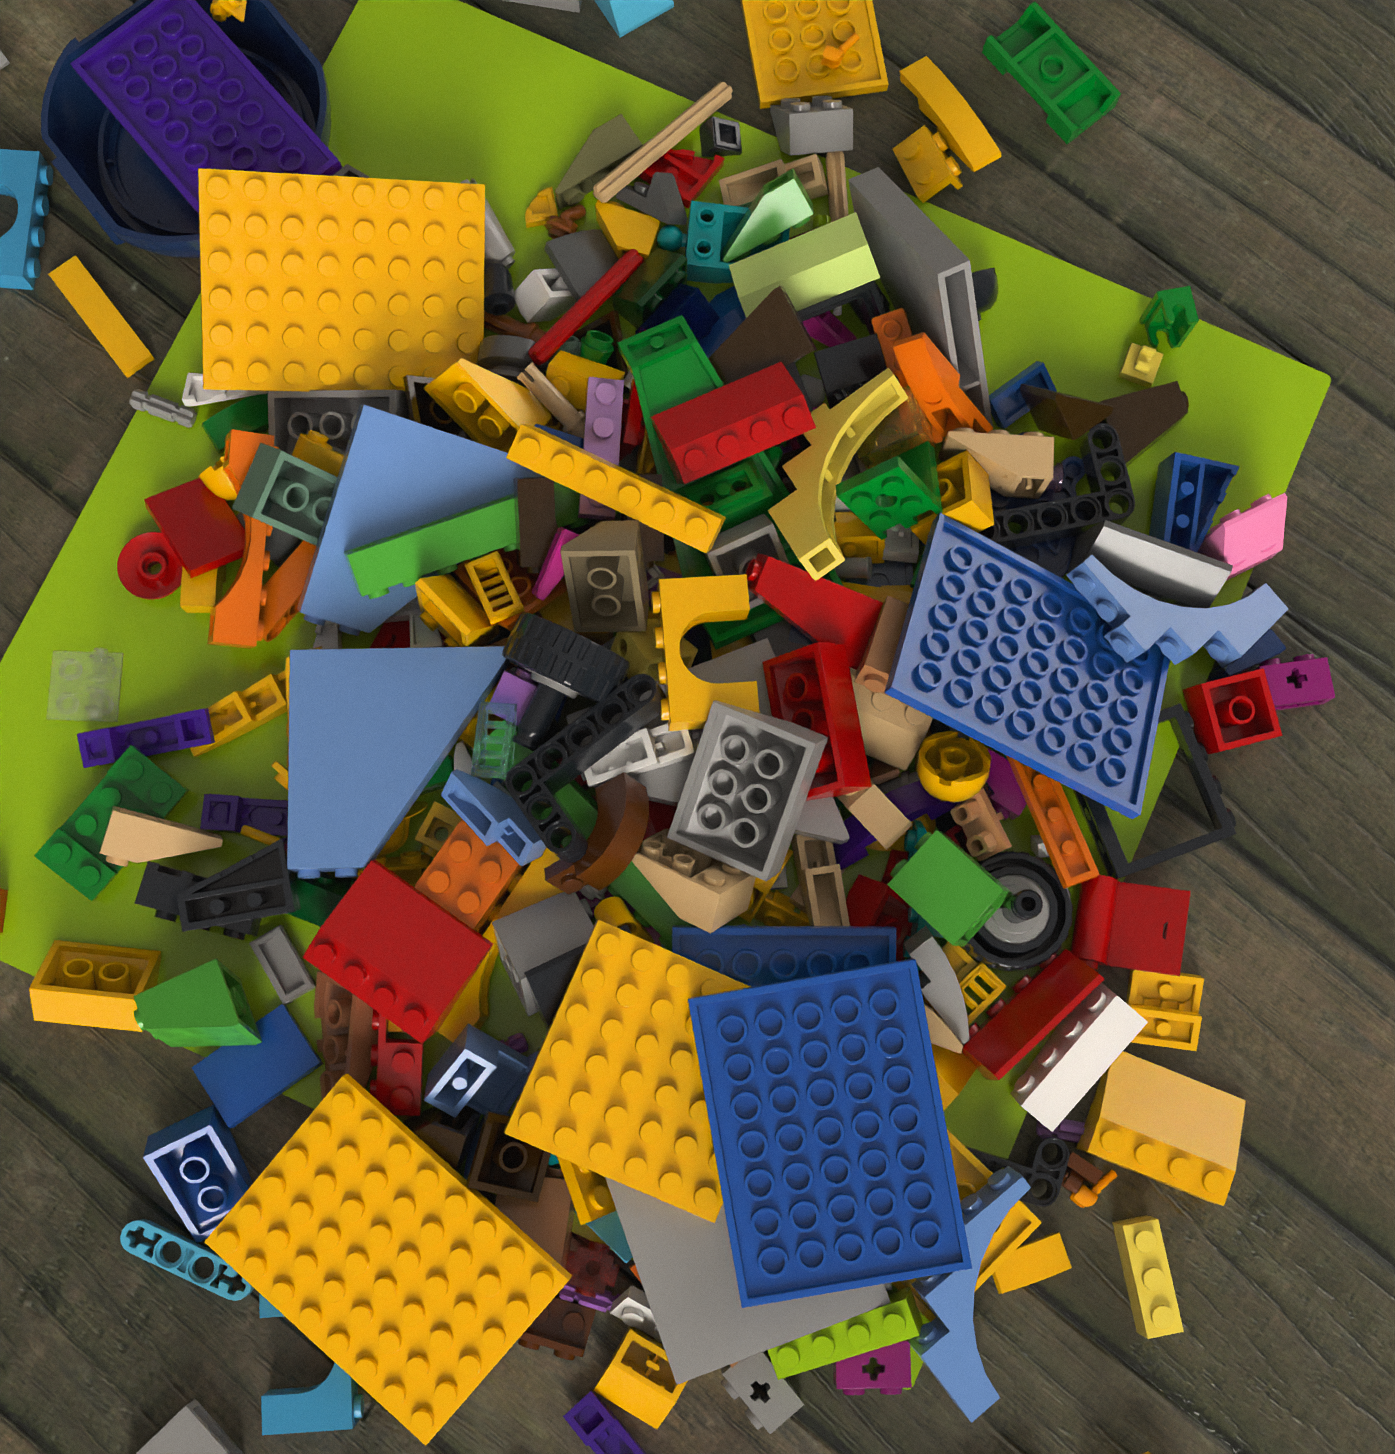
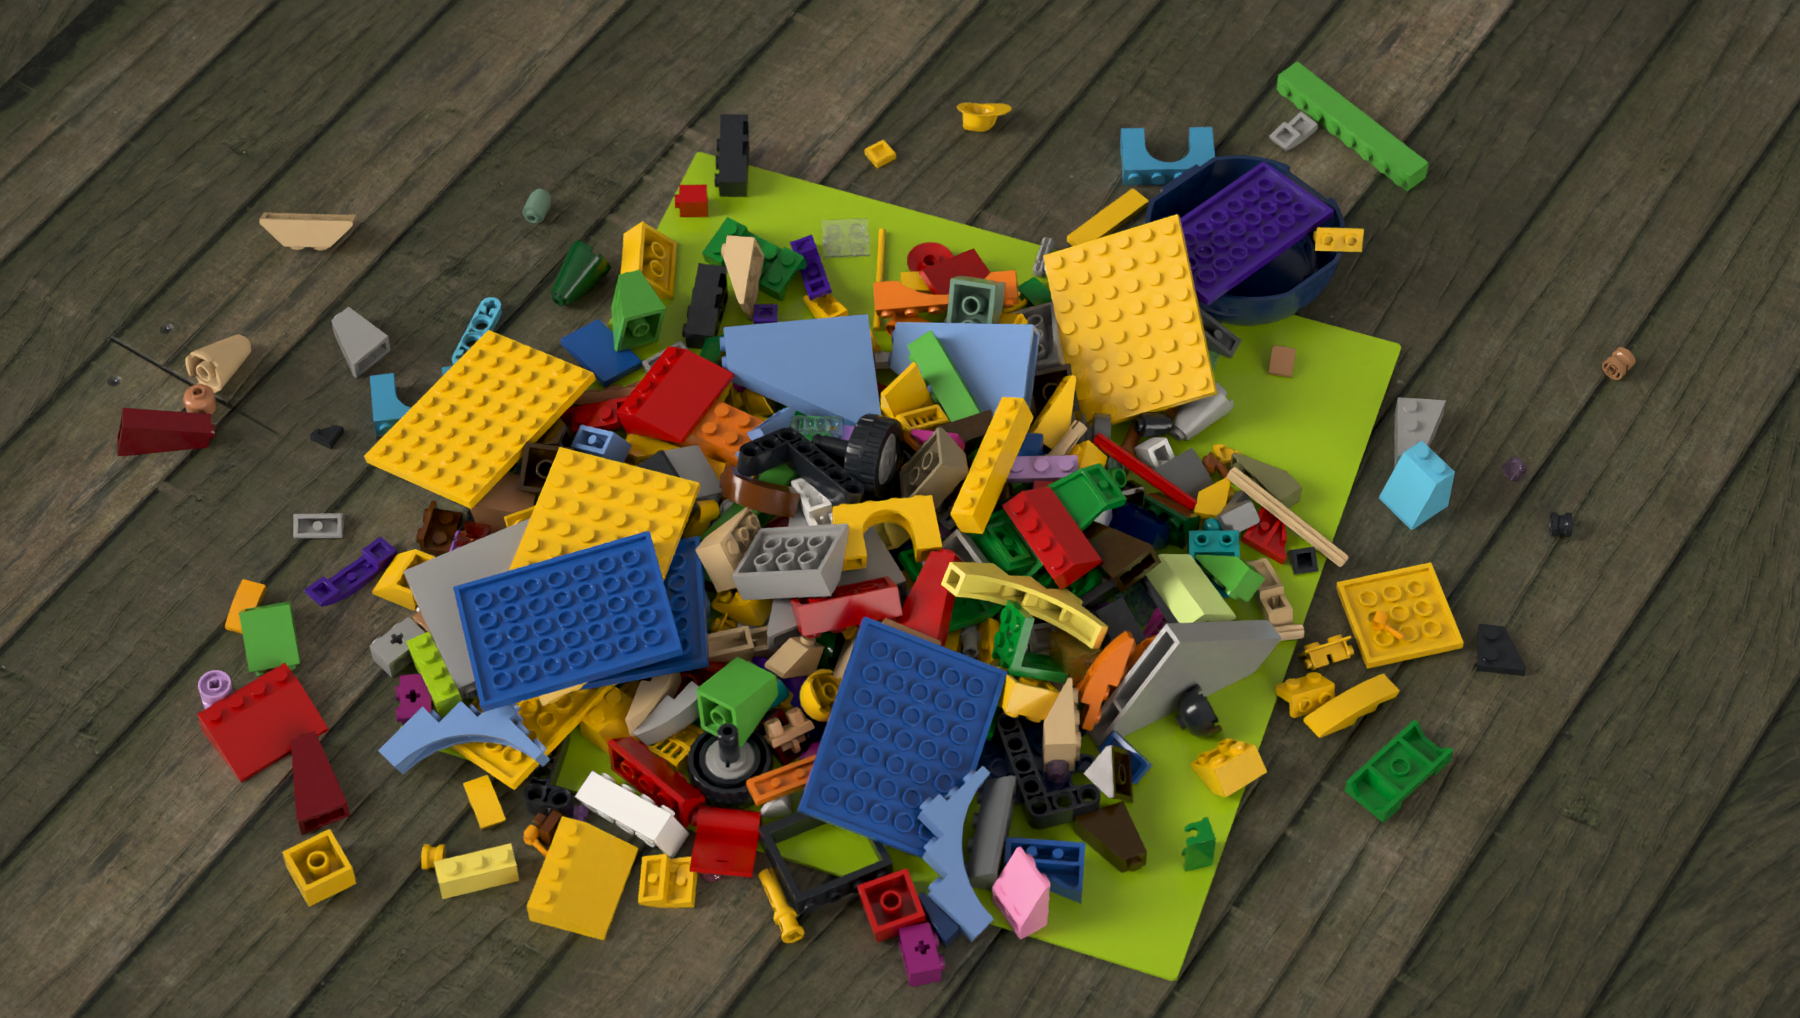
camera: 90 degrees right, 25 degrees down
blue slope [143,1105,253,1243] -> none
black wedge [176,837,301,932] -> none
light grey slope [770,96,853,155] -> none
light yellow tile [1118,343,1163,388] -> none
none -> yellow wheel [421,844,446,870]
none -> dark green cone [550,241,611,307]
none -> yellow pin [758,868,805,943]
none -> yellow axle [873,228,886,331]
none -> yellow slope [1190,738,1267,797]
none -> medium nougat slope [1268,345,1296,378]
none -> yellow hinge [1299,634,1354,670]

